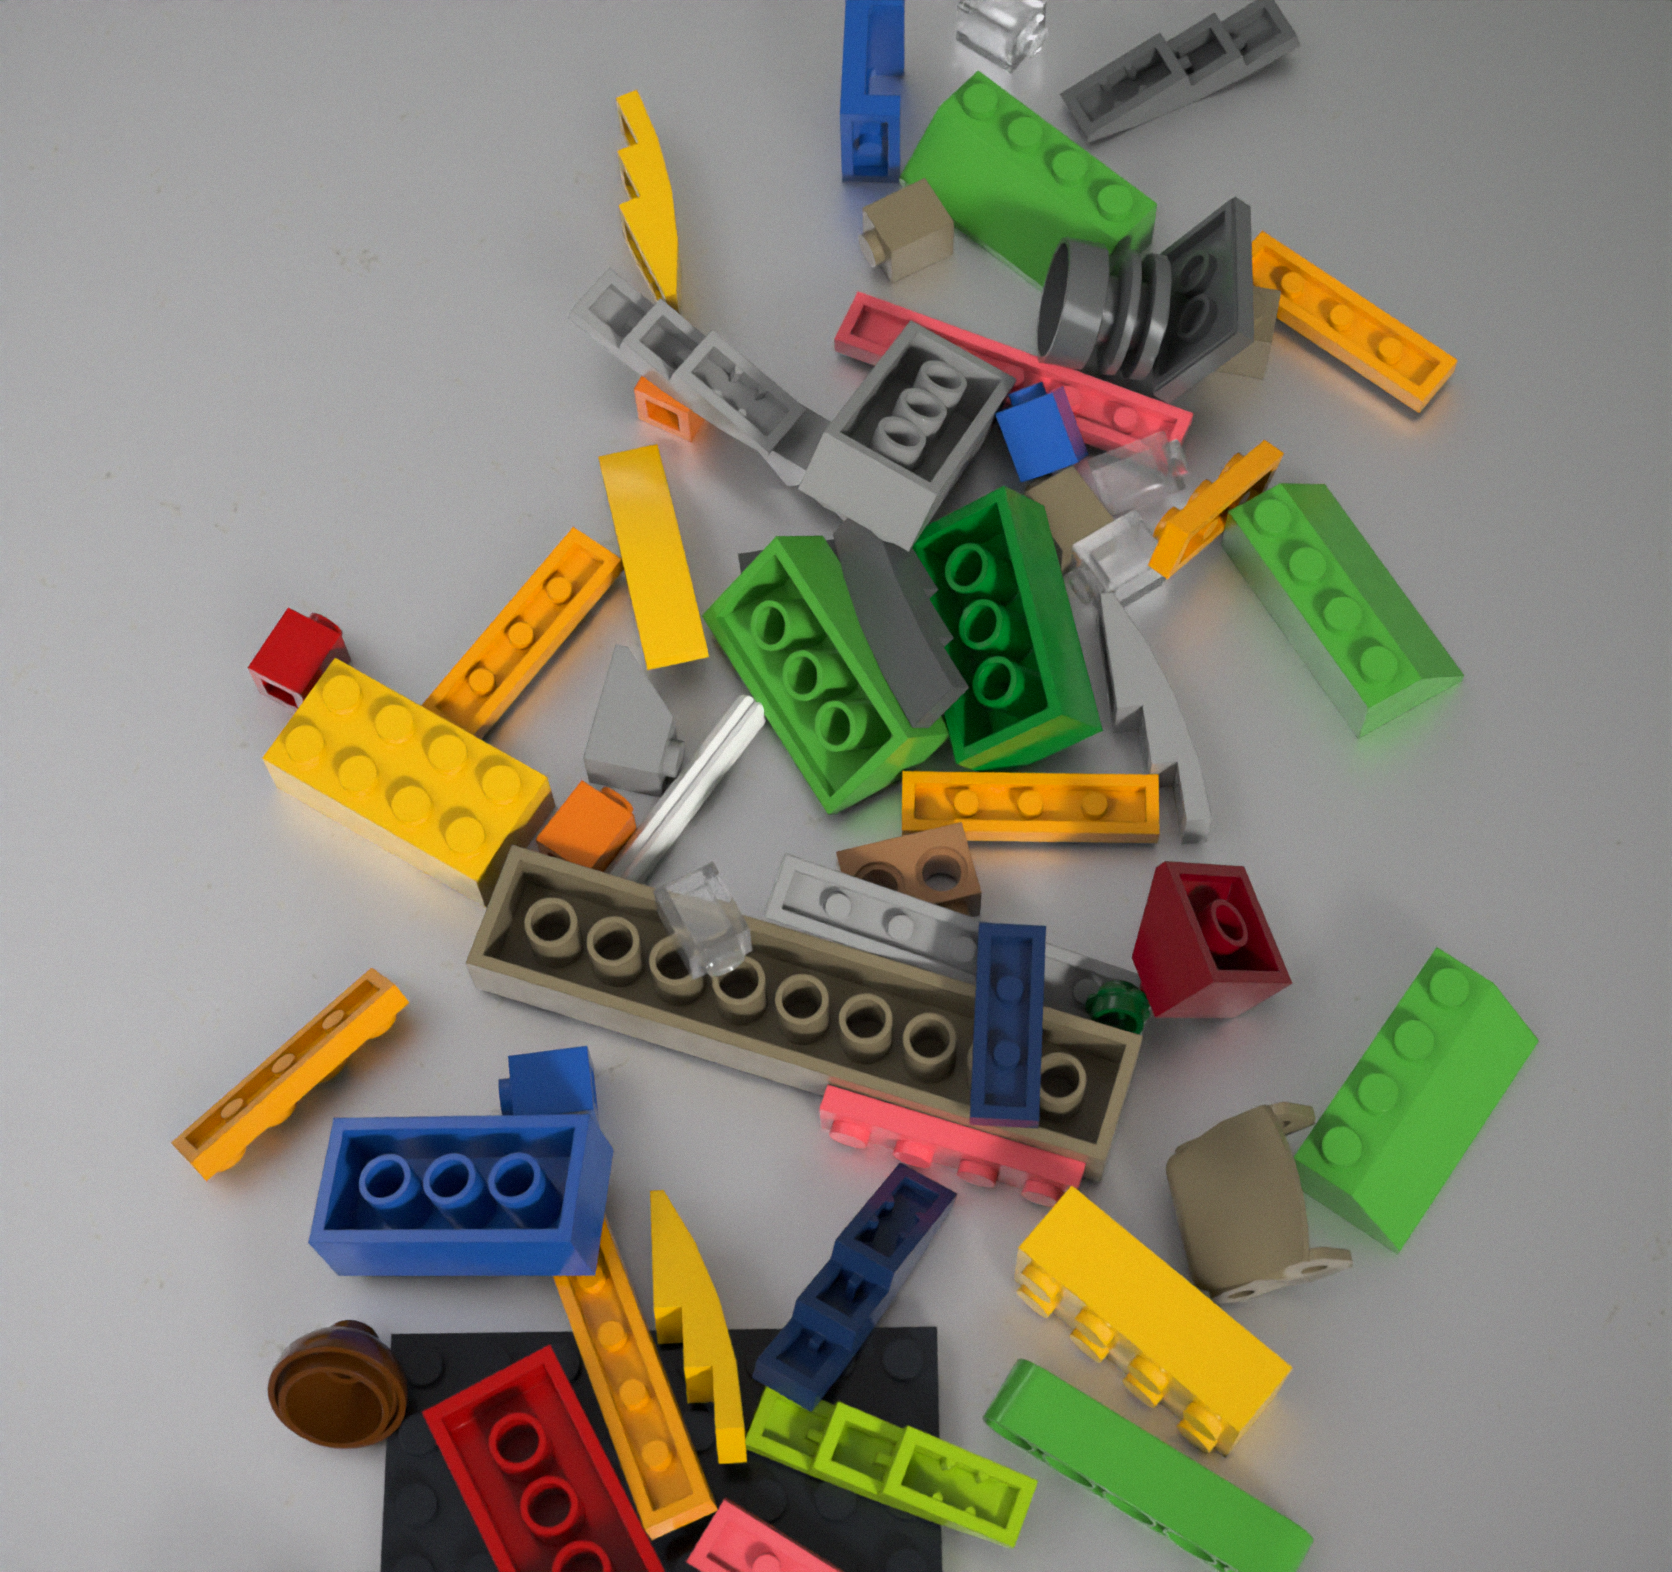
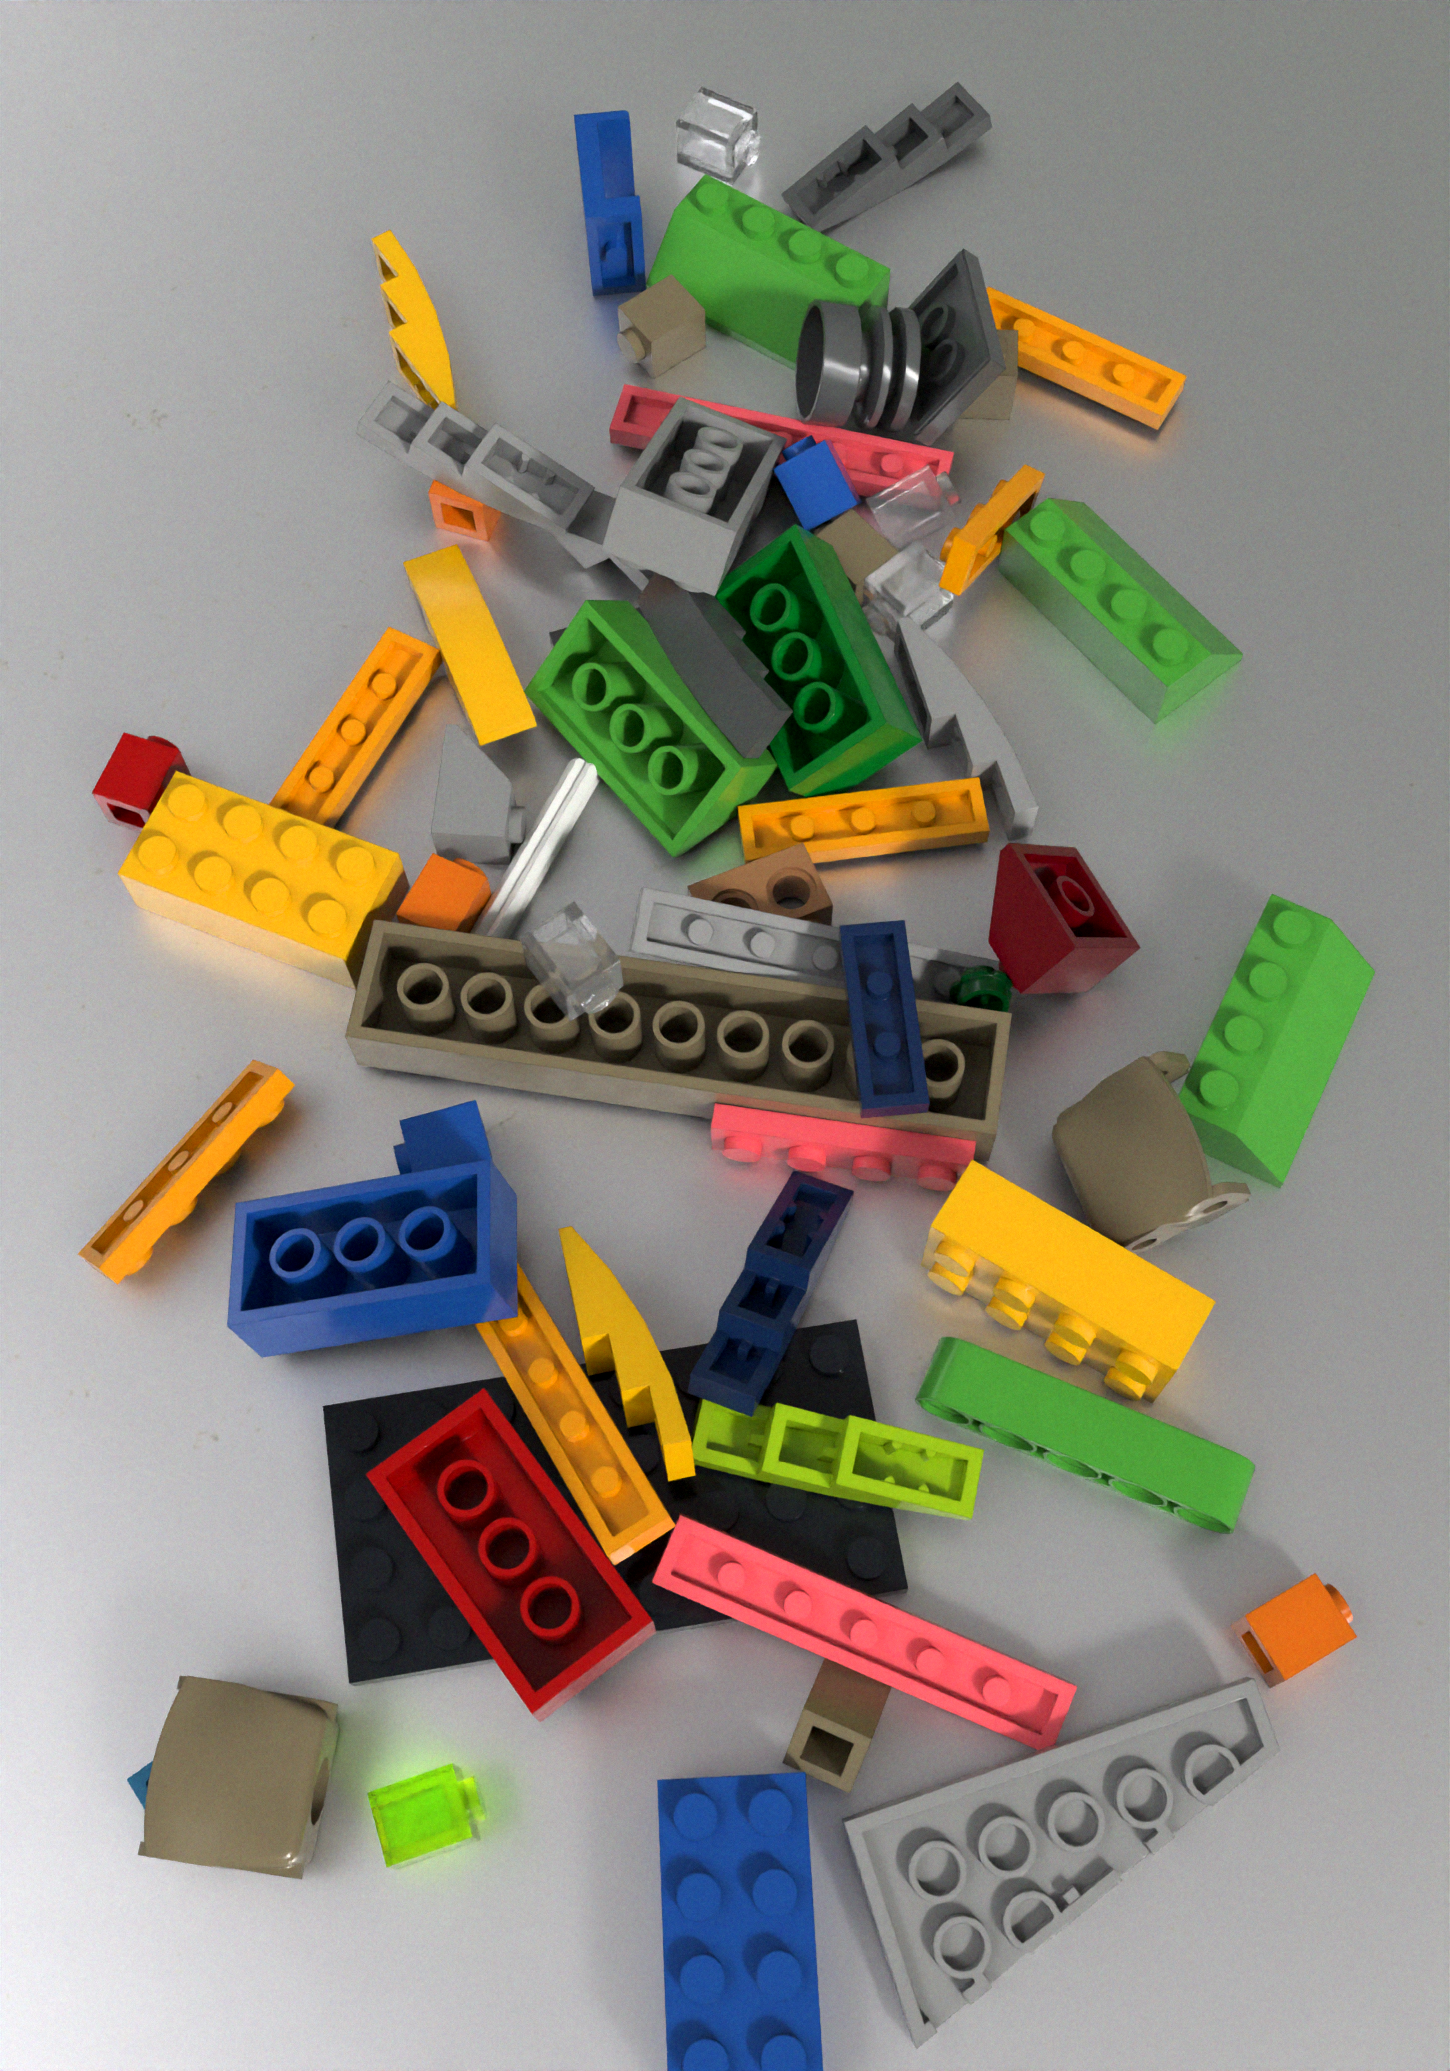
camera: 10 degrees left, 0 degrees up
reddish brown piece [267,1320,408,1449] -> none

